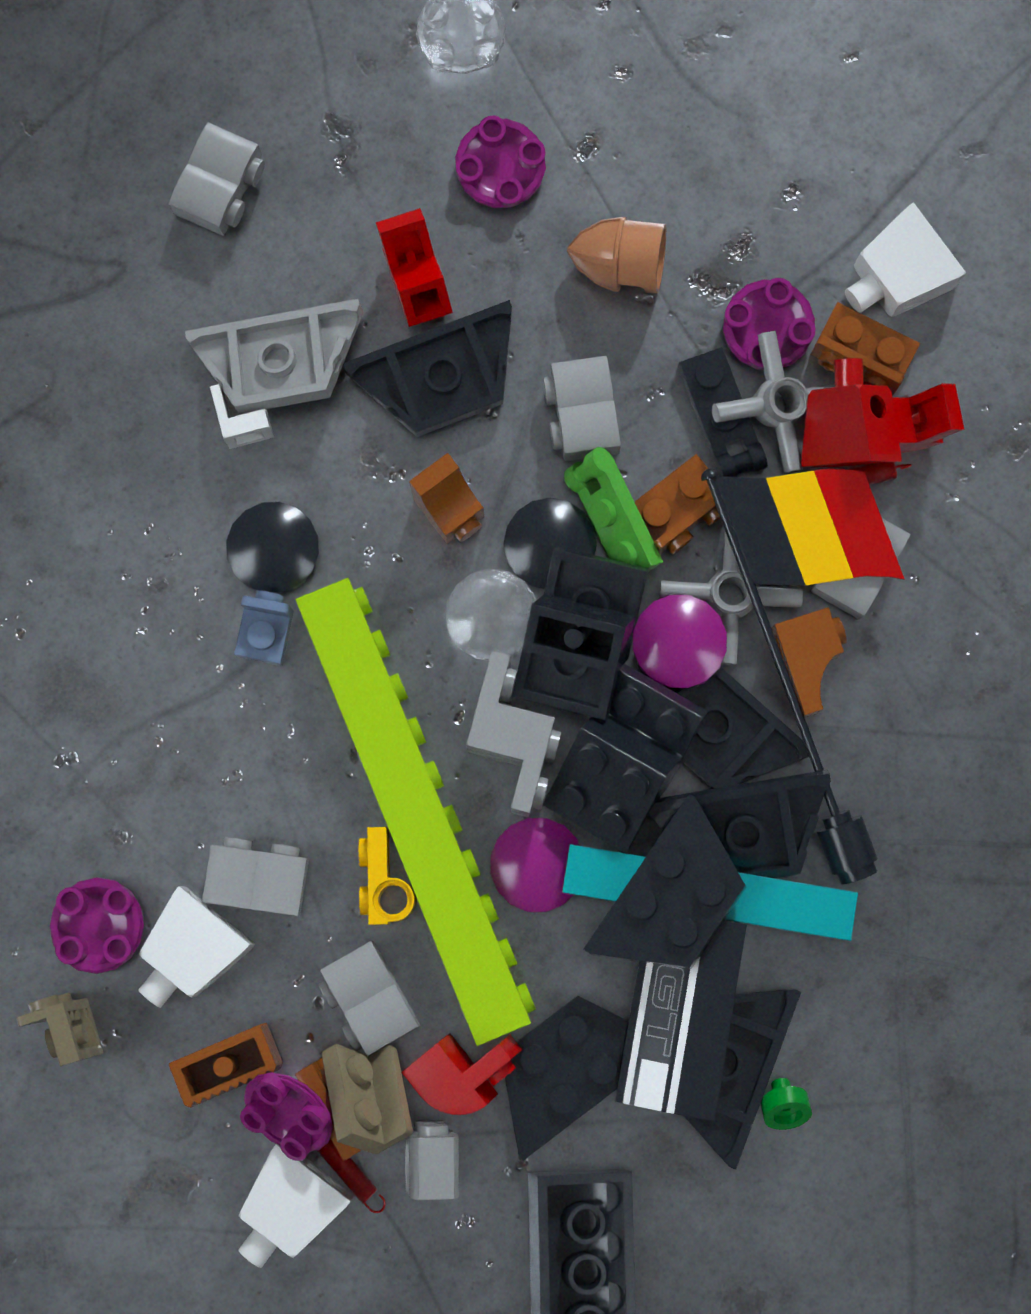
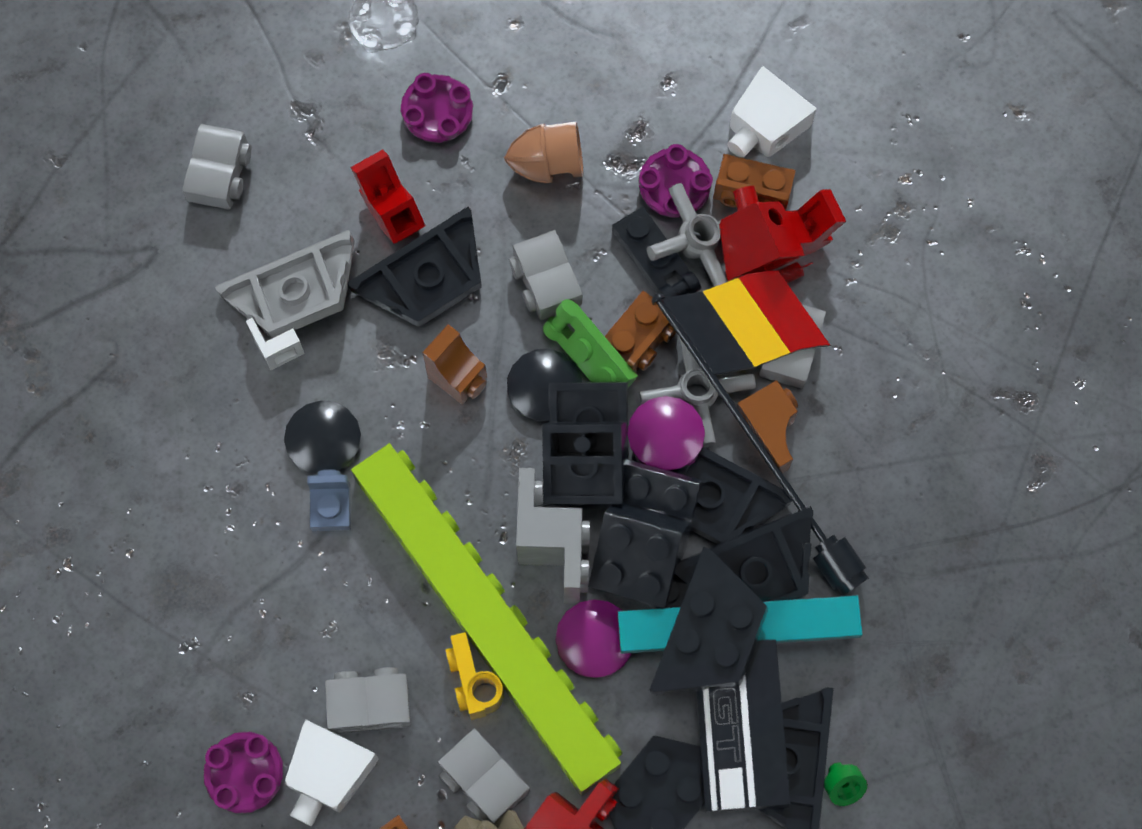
camera: 15 degrees left, 10 degrees down
clear dish [445,569,536,661] -> none

